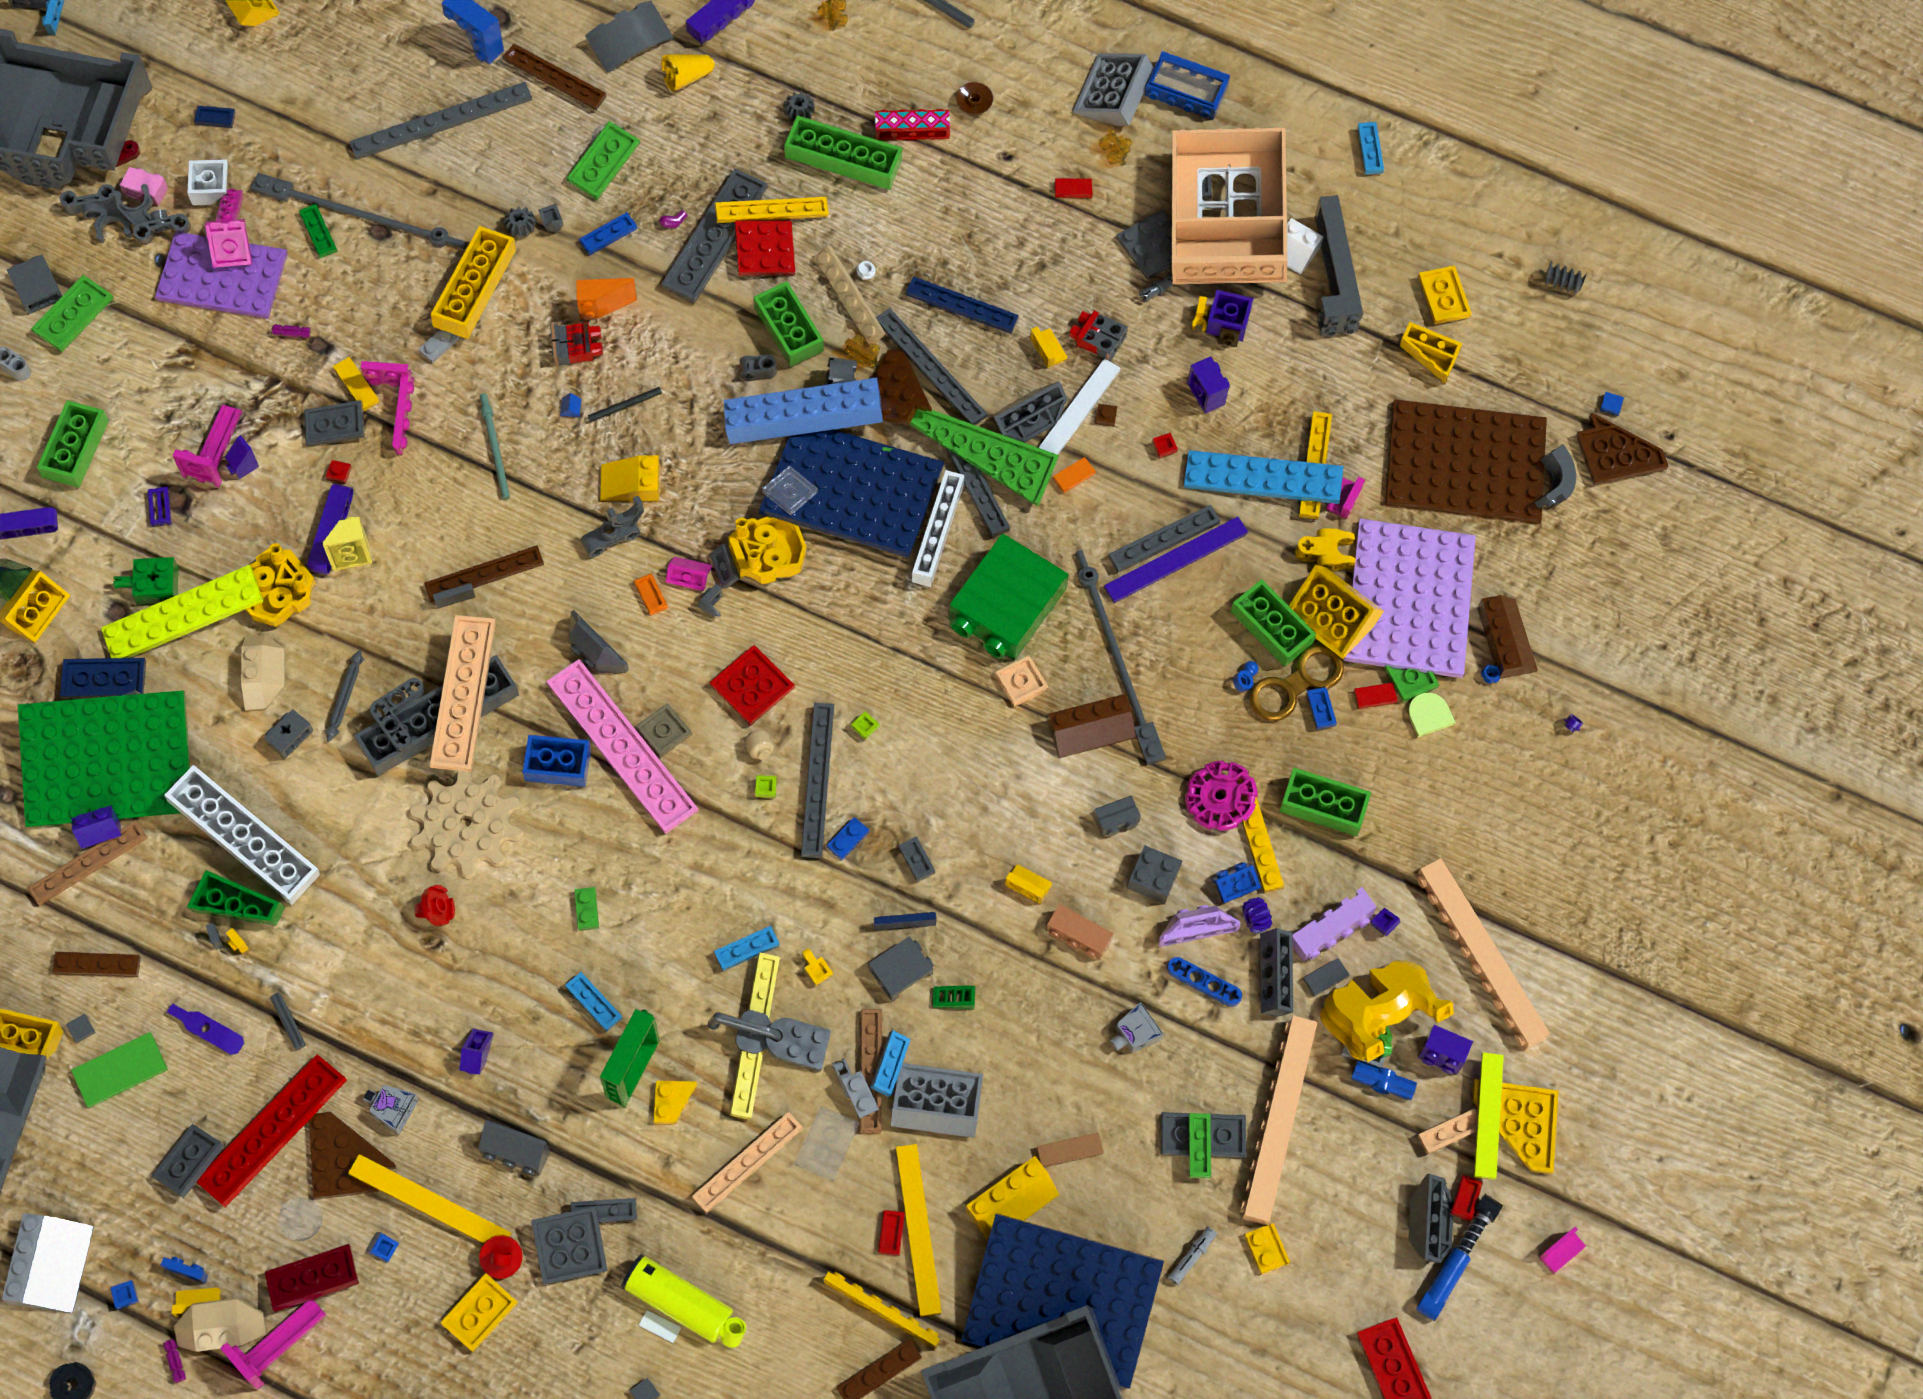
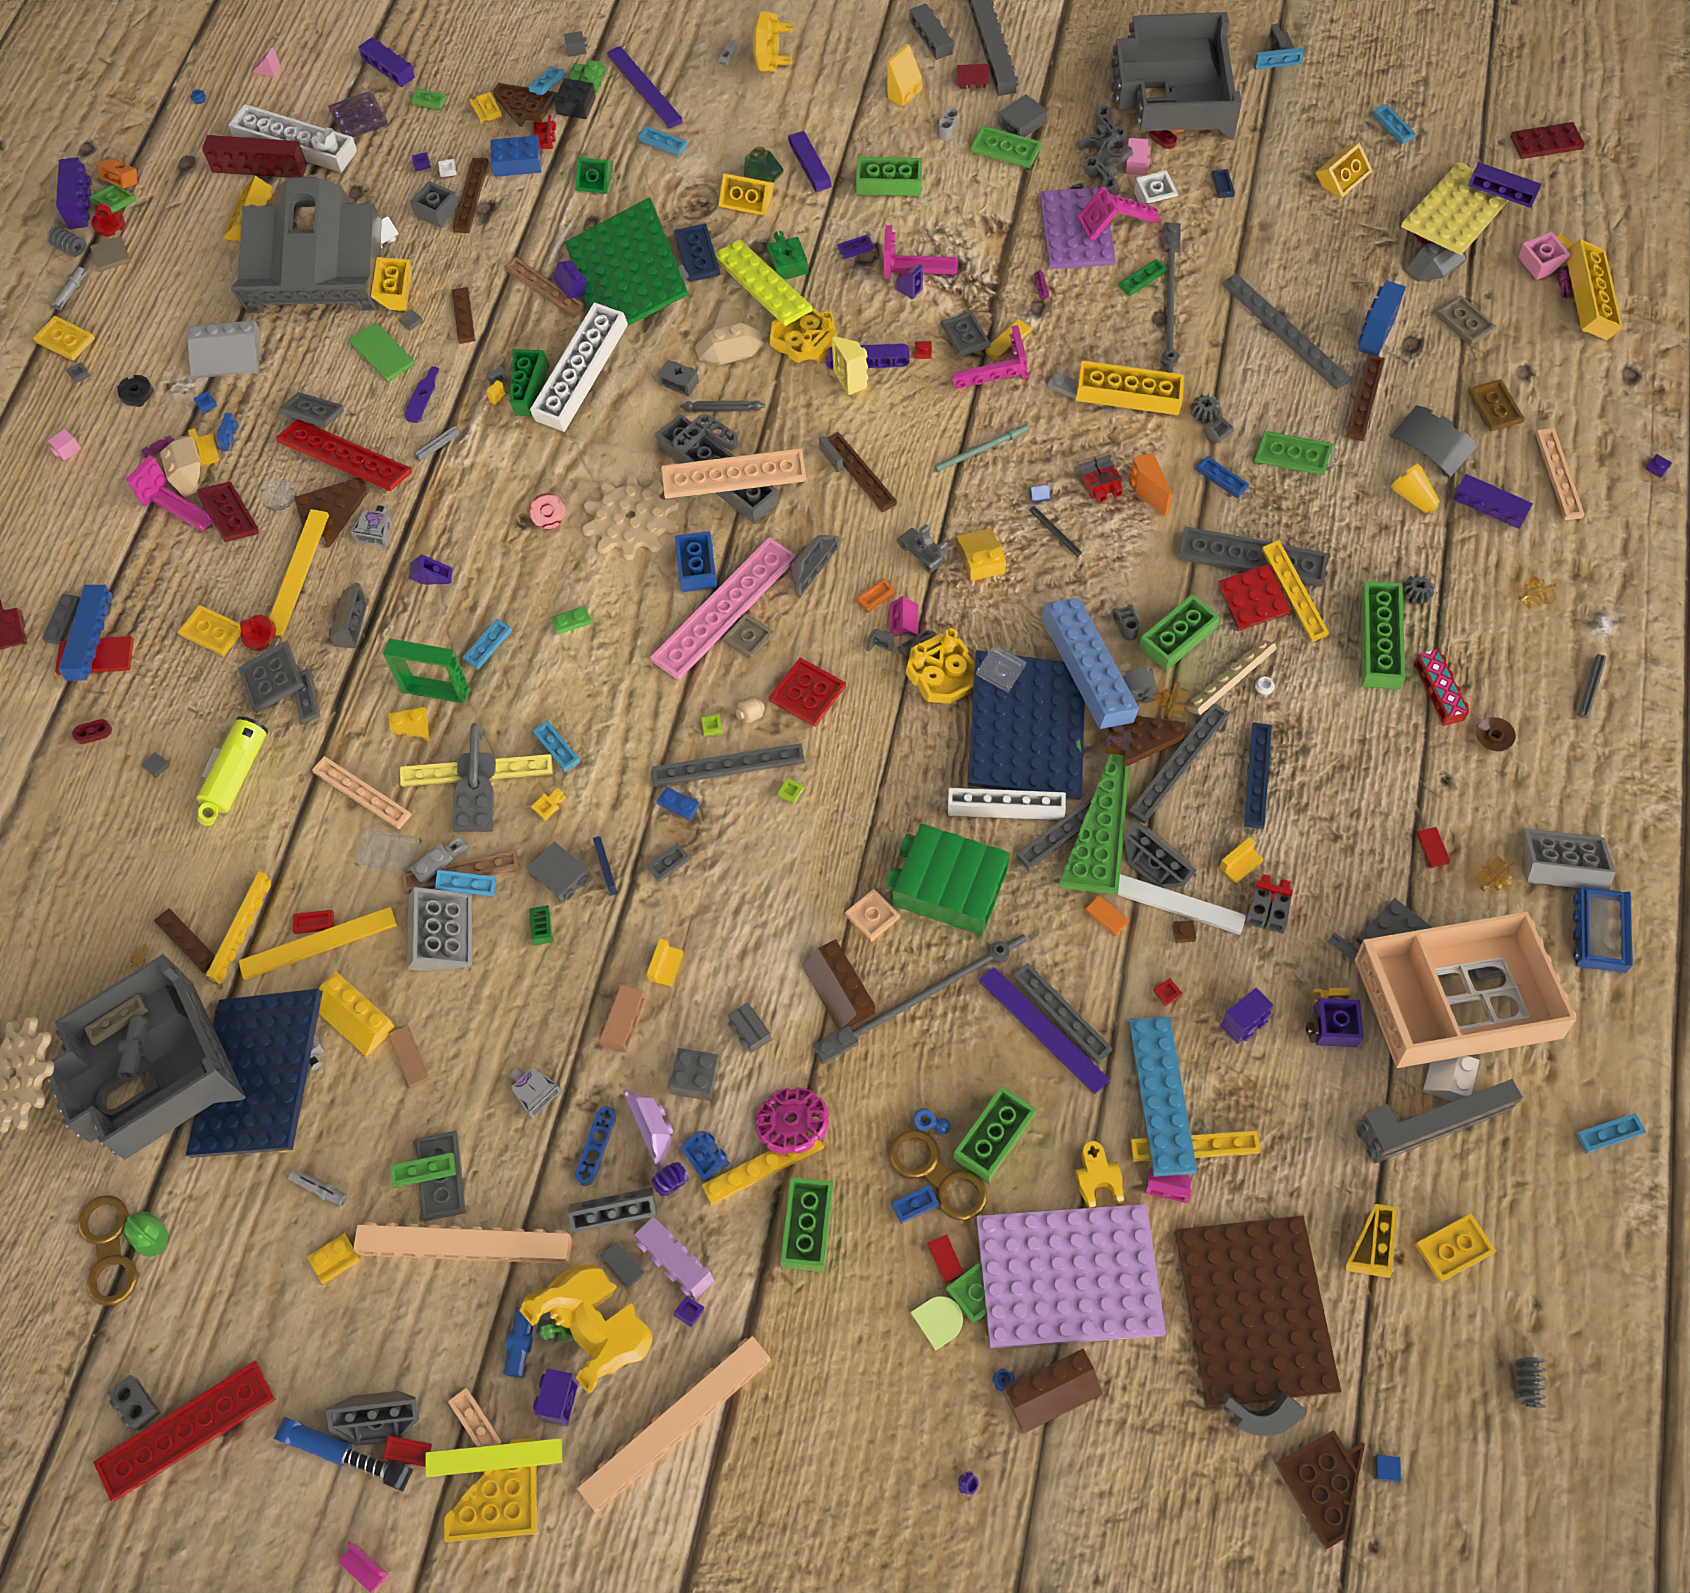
camera: 85 degrees right, 5 degrees down
blue slope [366,1232,399,1262] -> none
magenta arm [659,210,688,228] -> none
yellow slope [1289,565,1384,659] -> none

